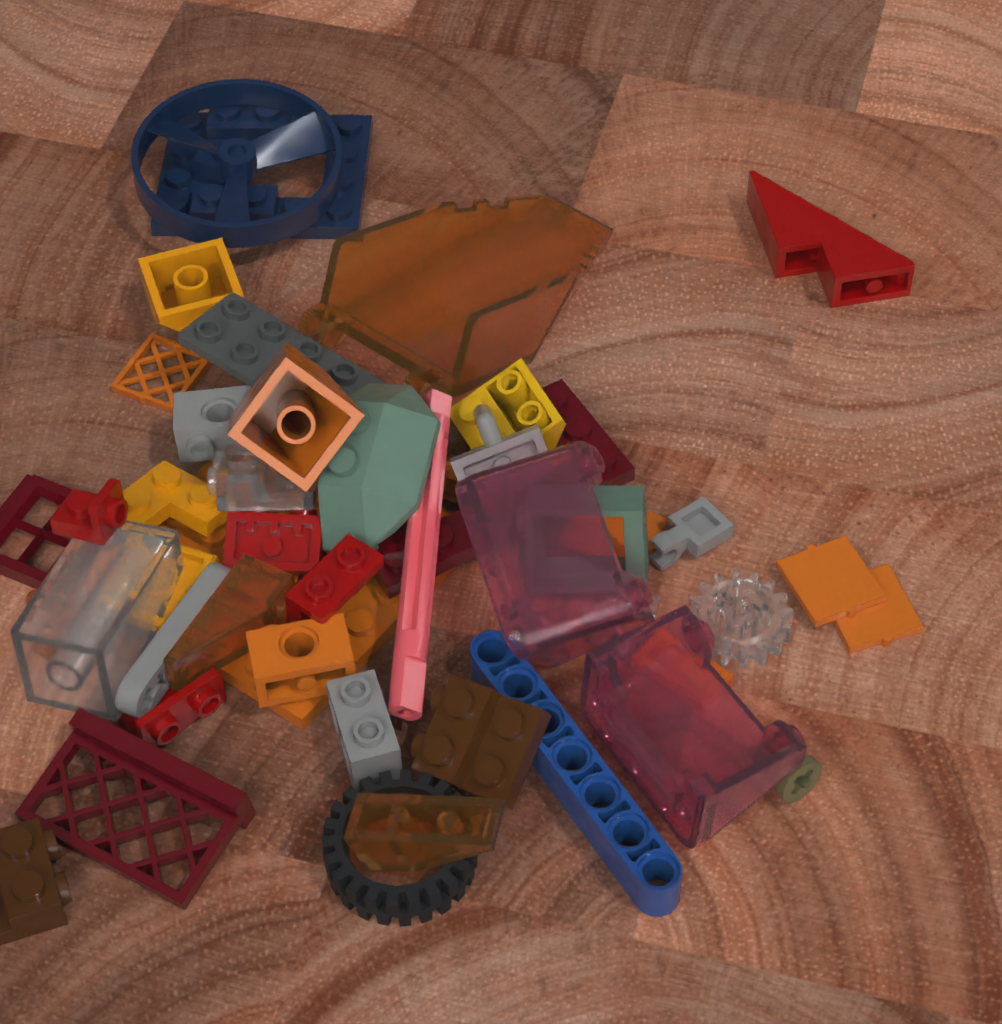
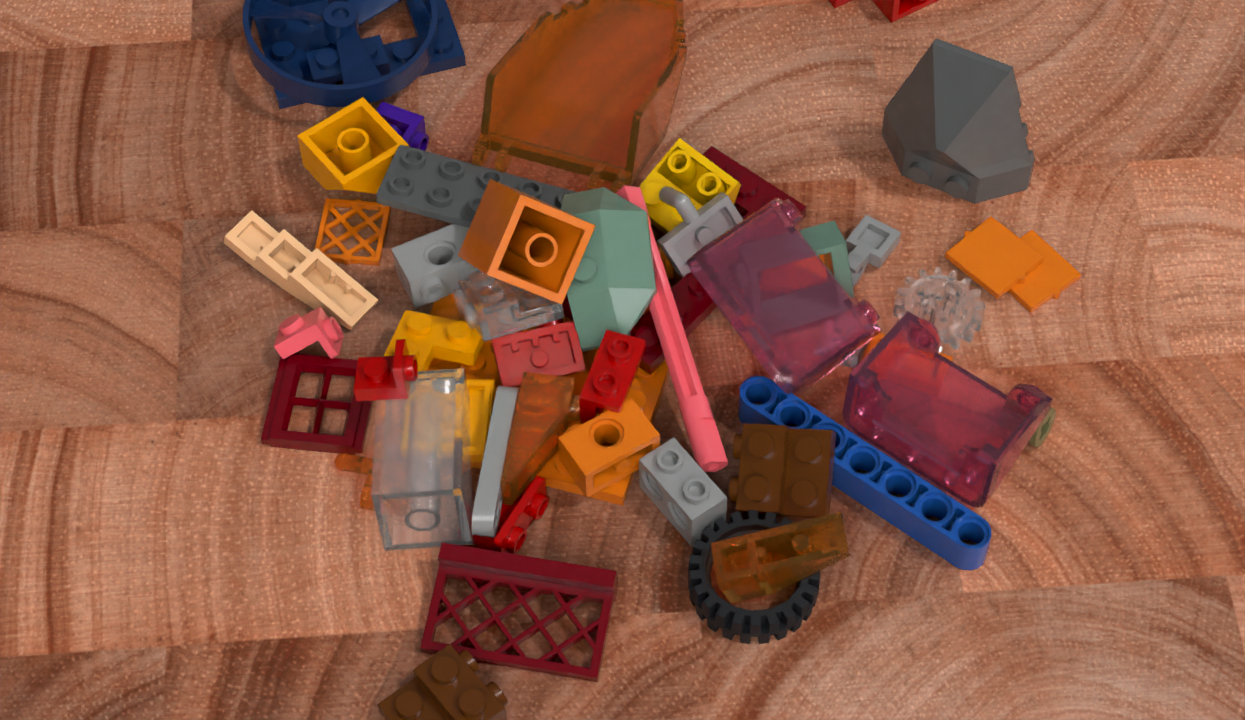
camera: 20 degrees left, 5 degrees up
none -> light nougat slope [223,210,378,330]
none -> coral bracket [274,306,344,359]
none -> dark purple bracket [376,102,429,151]
none -> dark grey wedge [882,38,1035,204]

